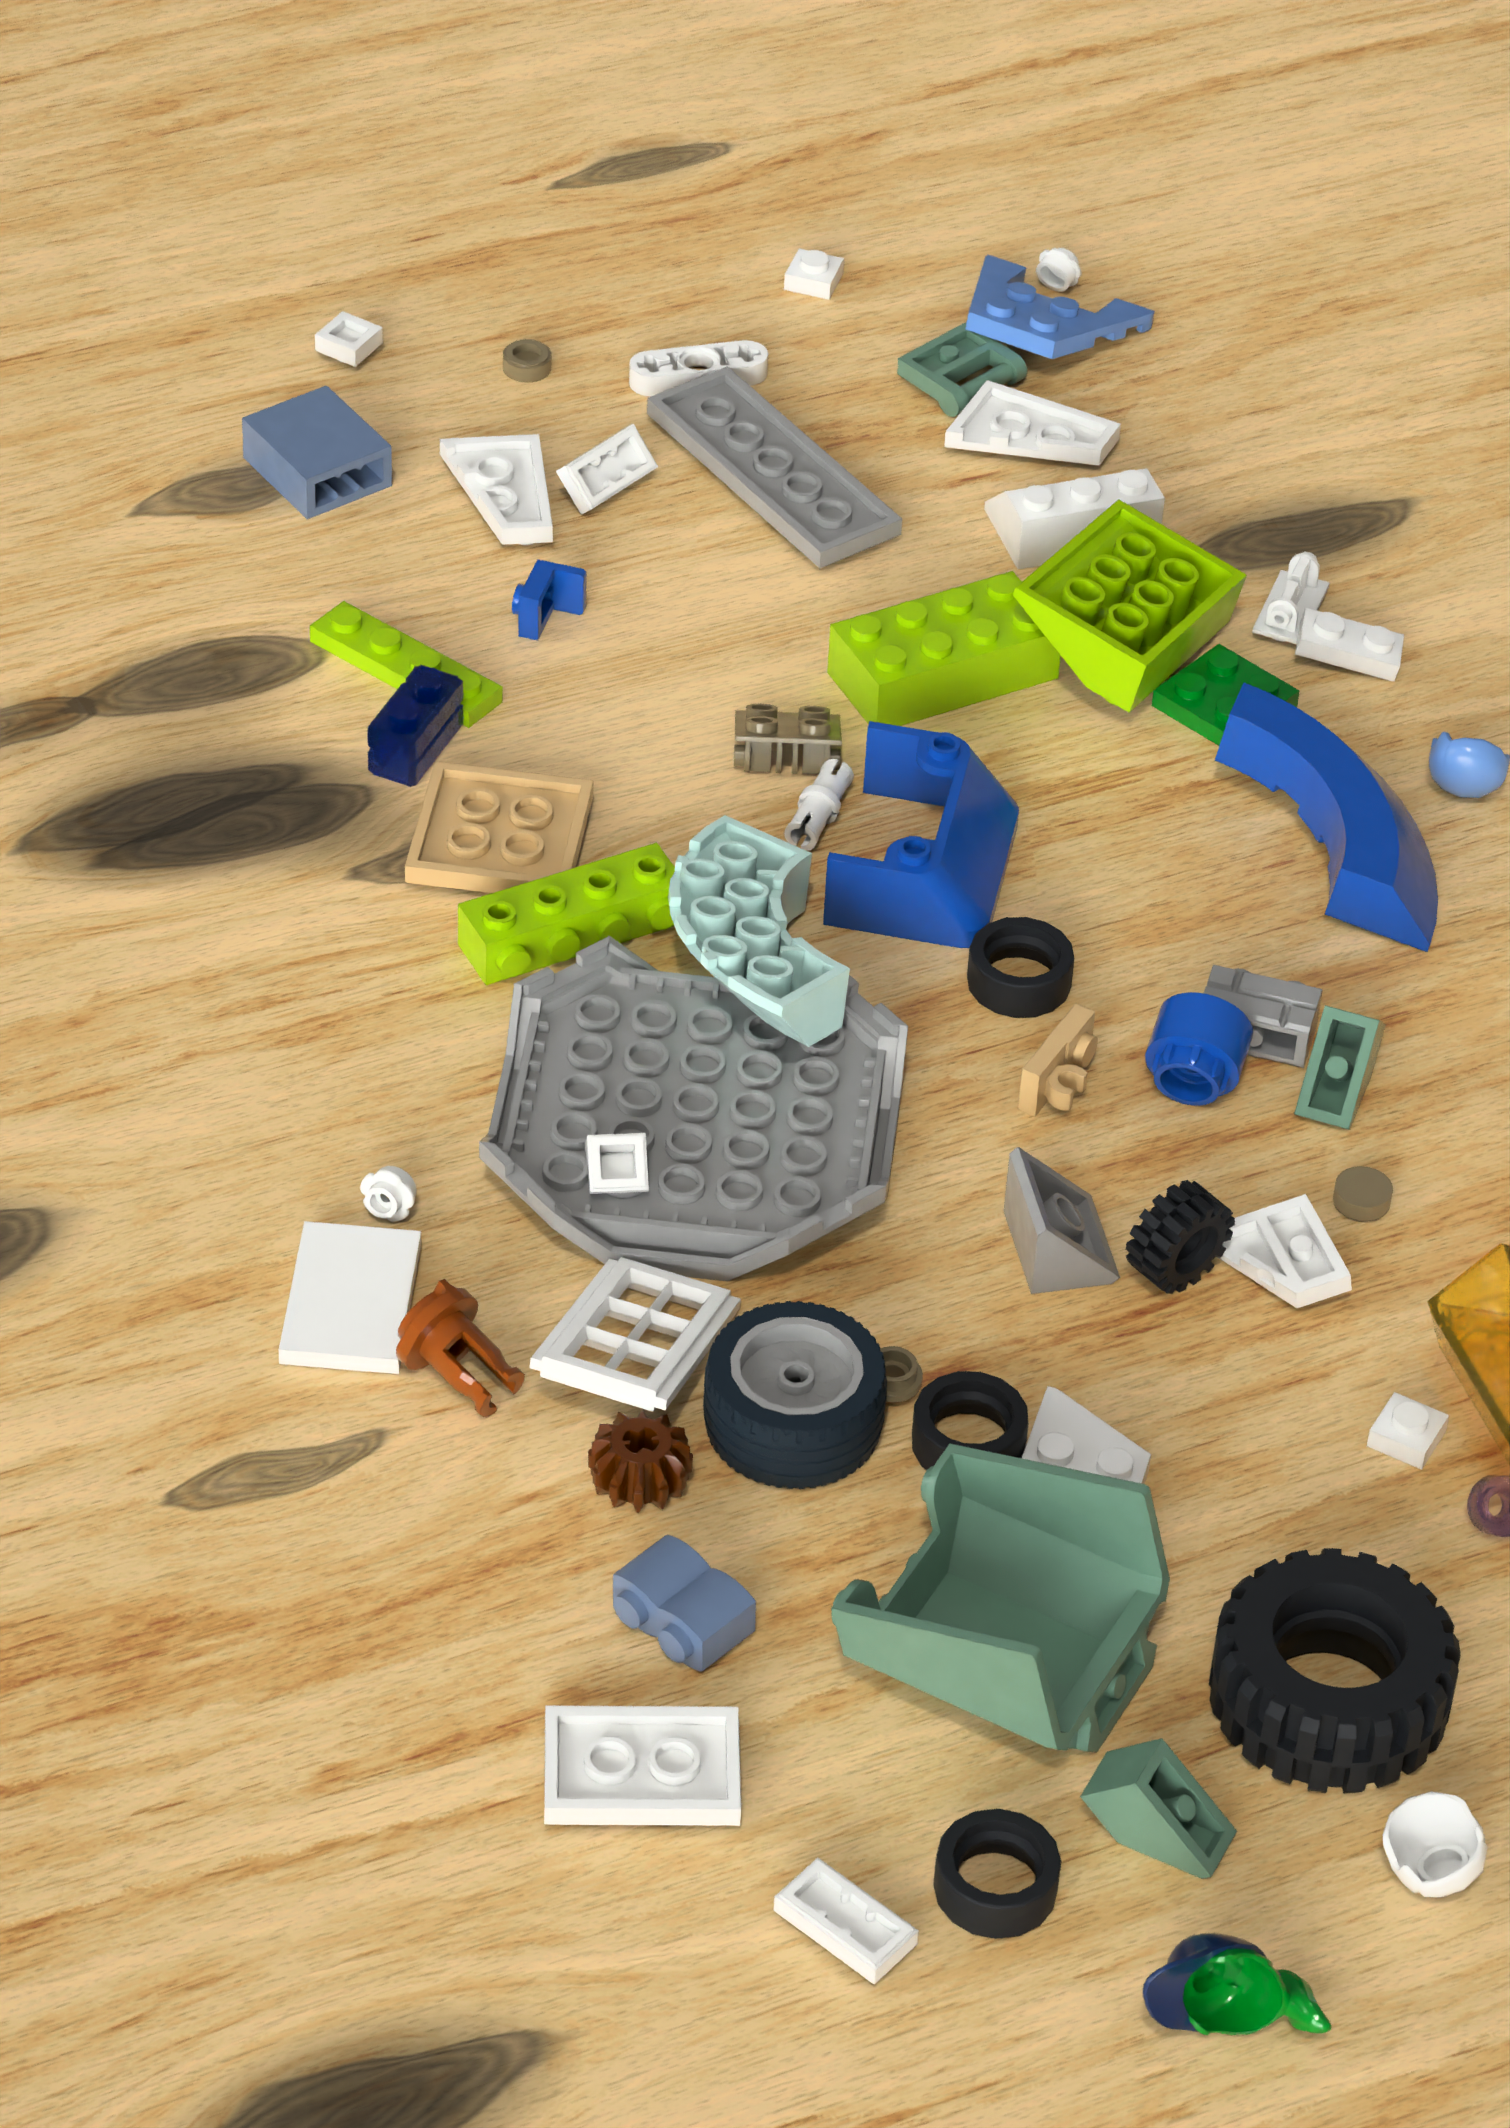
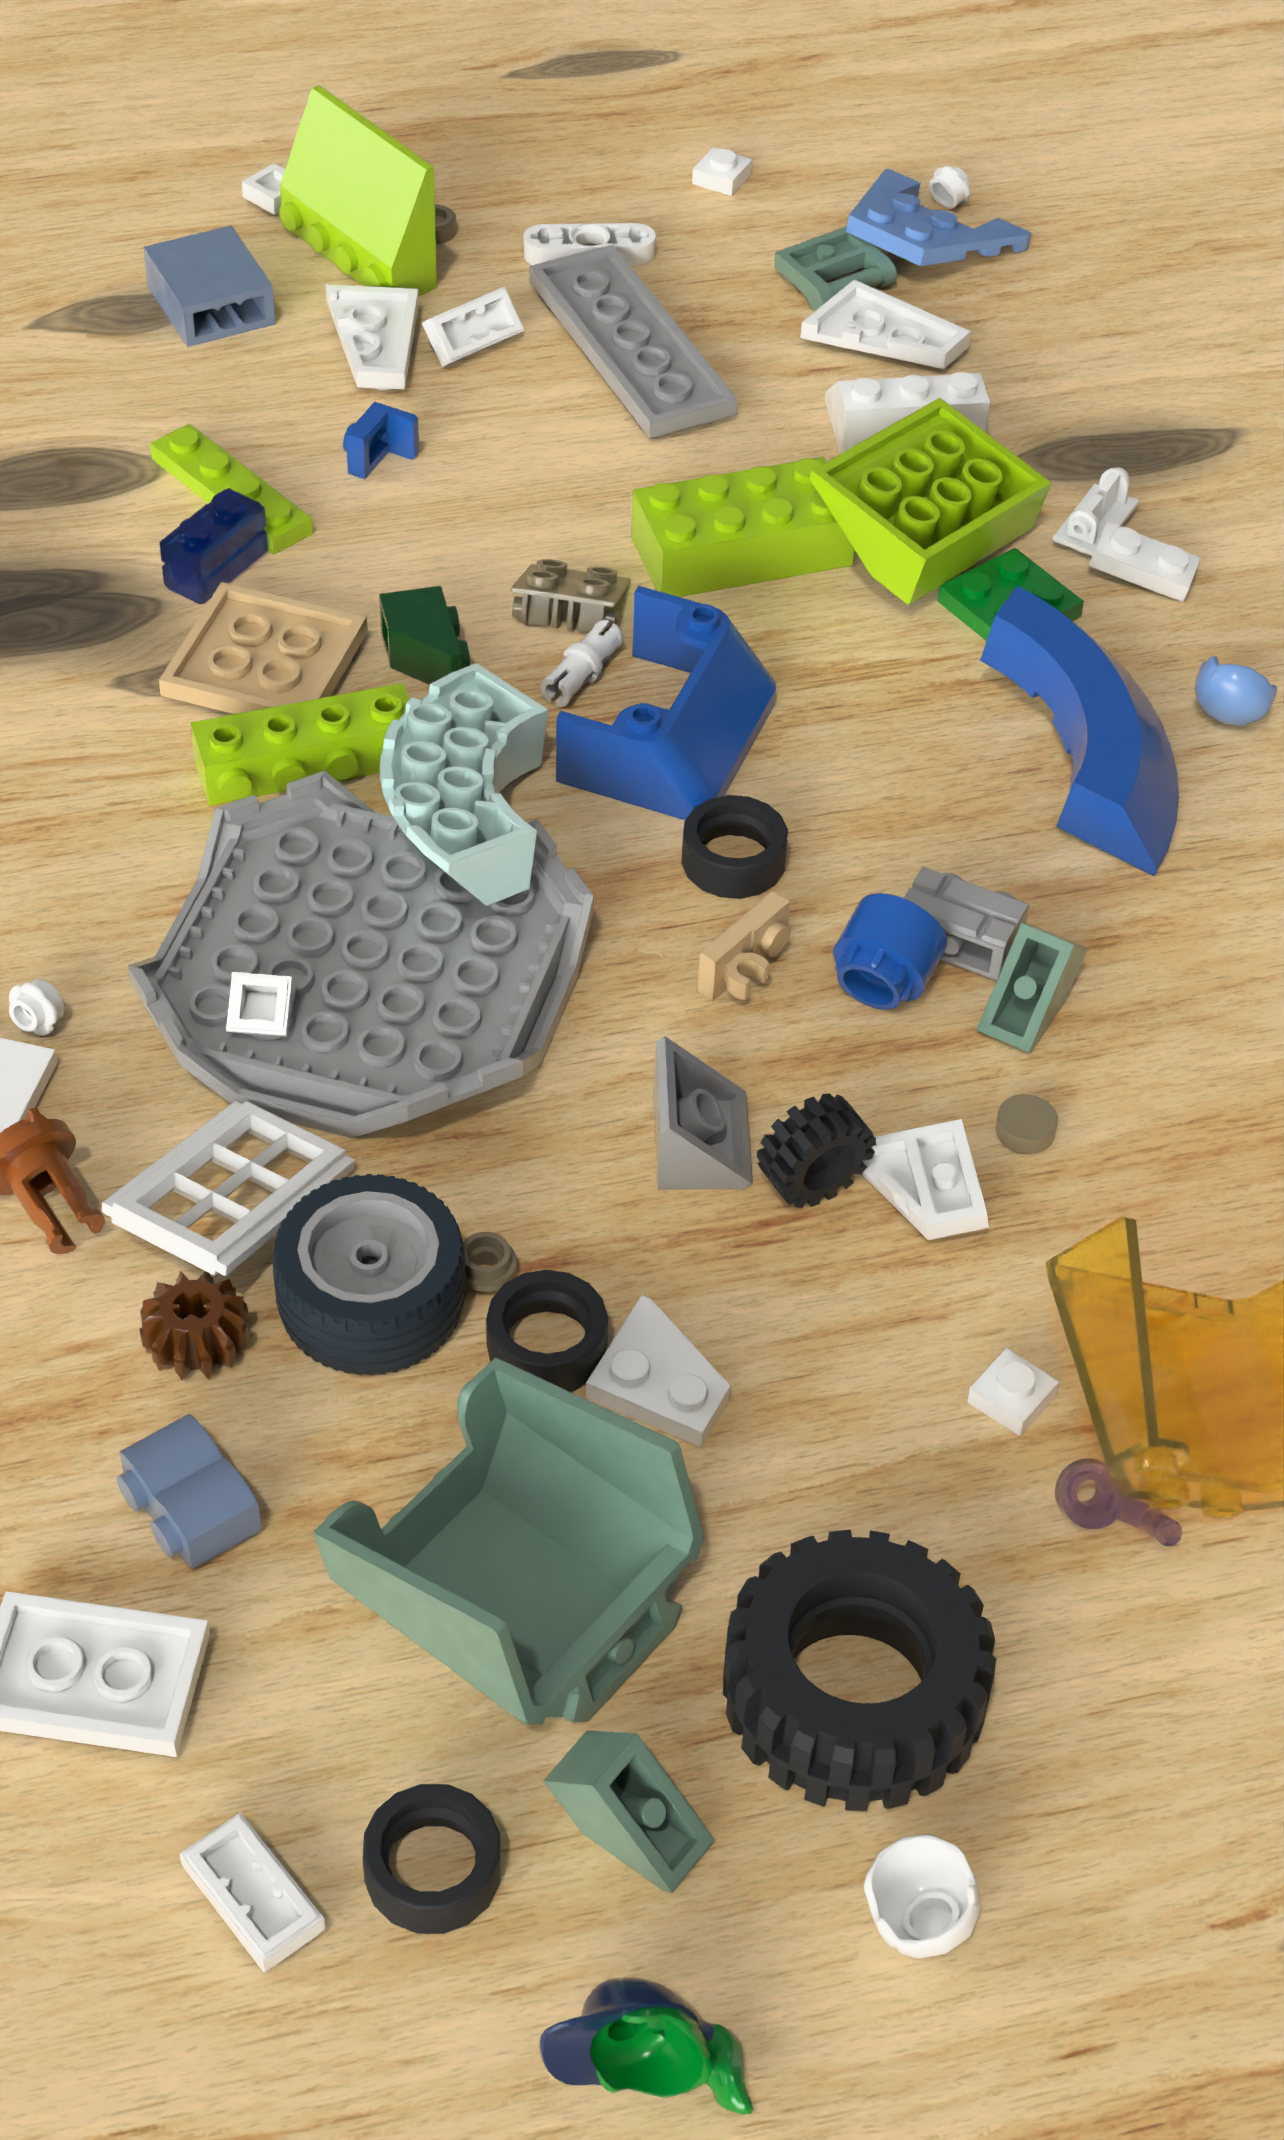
camera: 10 degrees right, 5 degrees up
none -> slope [279,85,437,296]
none -> dark green slope [379,586,470,685]

